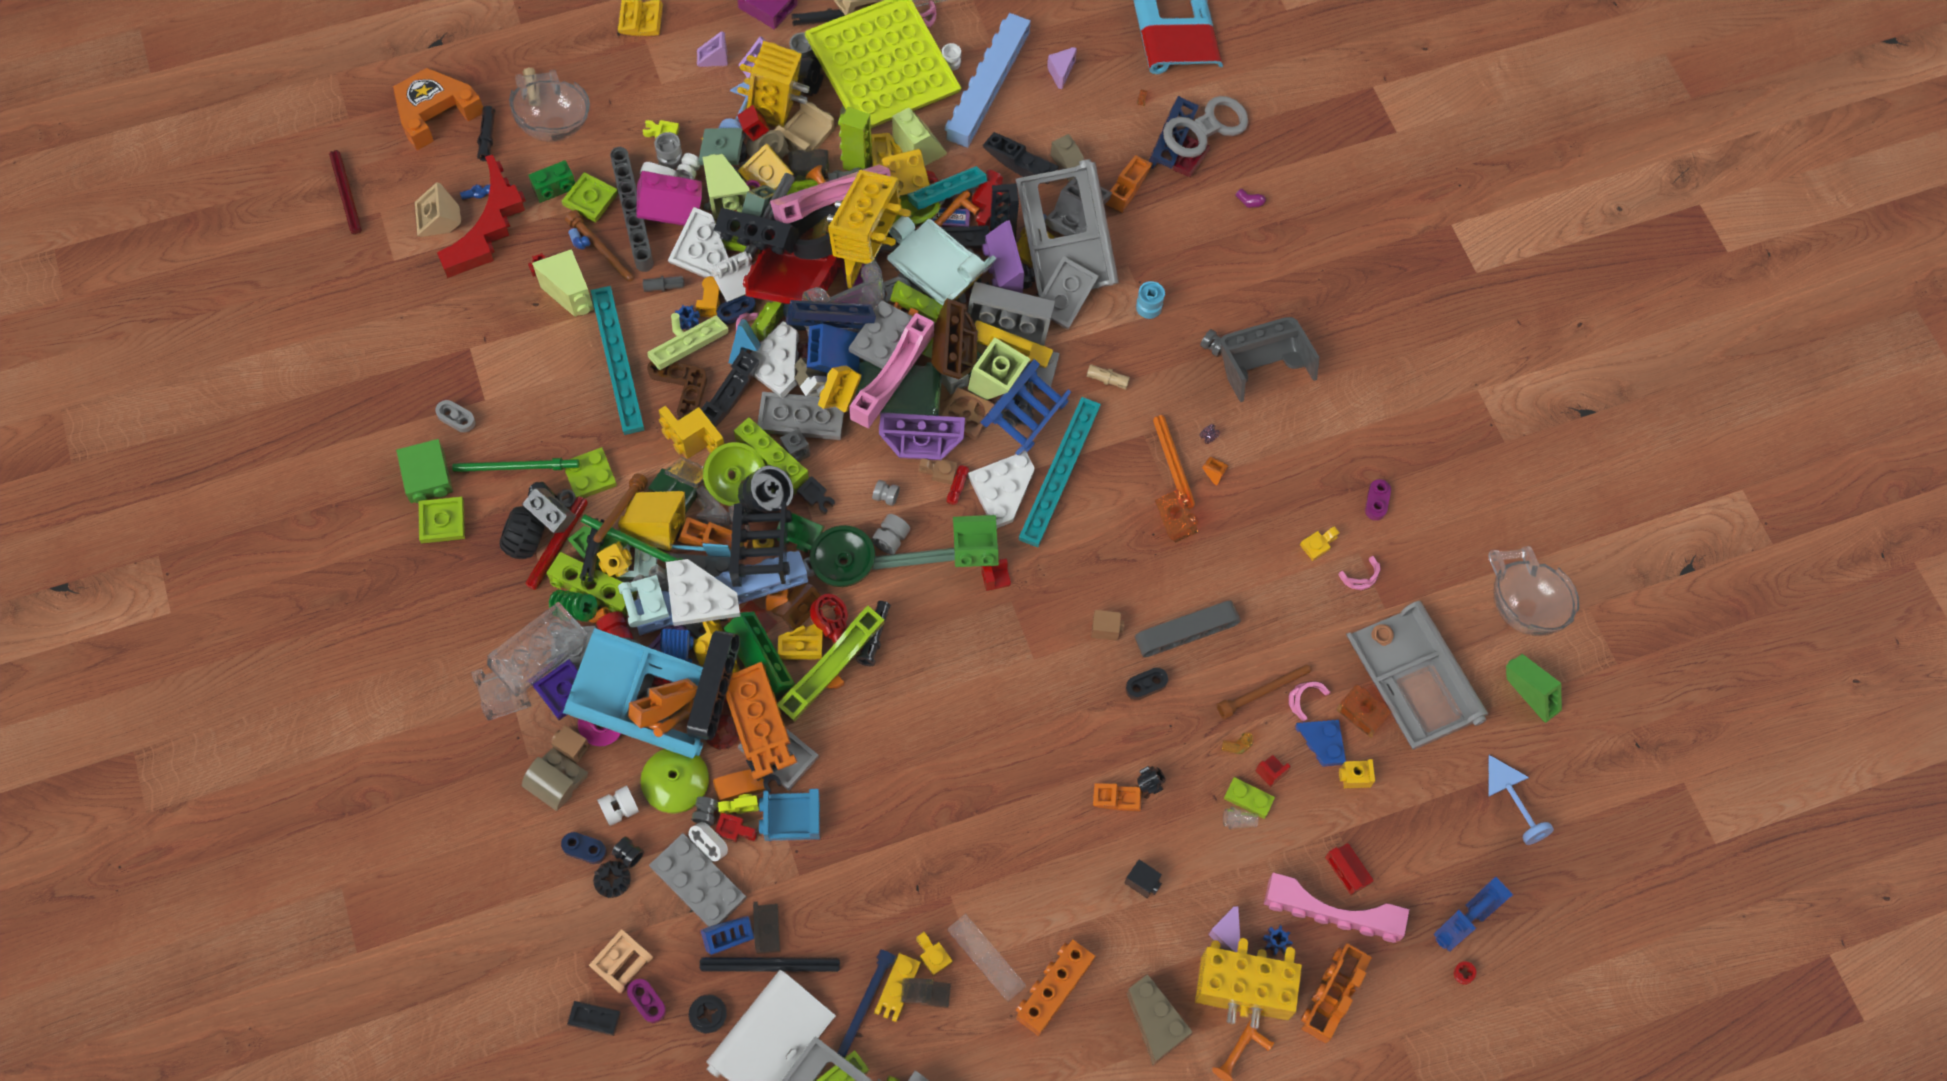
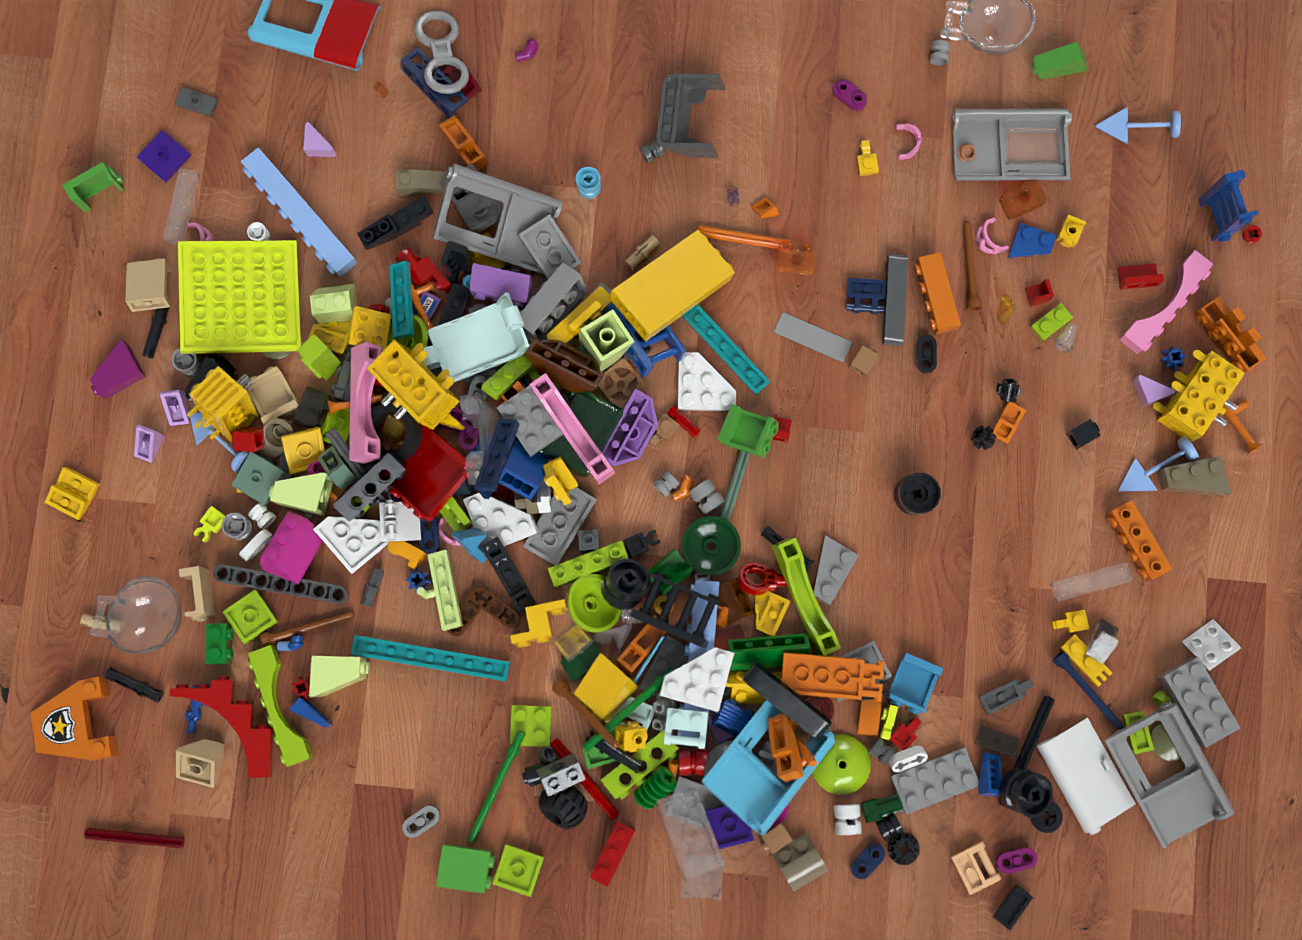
camera: 60 degrees left, 15 degrees up
none -> tan panel [179,566,215,622]
none -> lime arch [247,645,314,767]
none -> blue slope [290,698,332,728]
none -> red brick [590,821,636,887]
none -> yellow brick [609,230,735,341]
none -> orange arm [671,475,694,502]
none -> light grey sticker [774,312,852,362]
none -> light grey wing [813,535,859,606]
none -> dark blue plate [846,278,887,315]
none -> dark green piece [860,794,904,823]
none -> black wheel [894,473,941,515]
none -> orange brick [914,252,961,335]
none -> light grey wheel [930,40,950,66]
none -> black gear [971,425,997,450]
none -> dark grey hinge [978,679,1034,715]
none -> black wheel [999,767,1053,818]
none -> light blue piece [1118,436,1199,492]

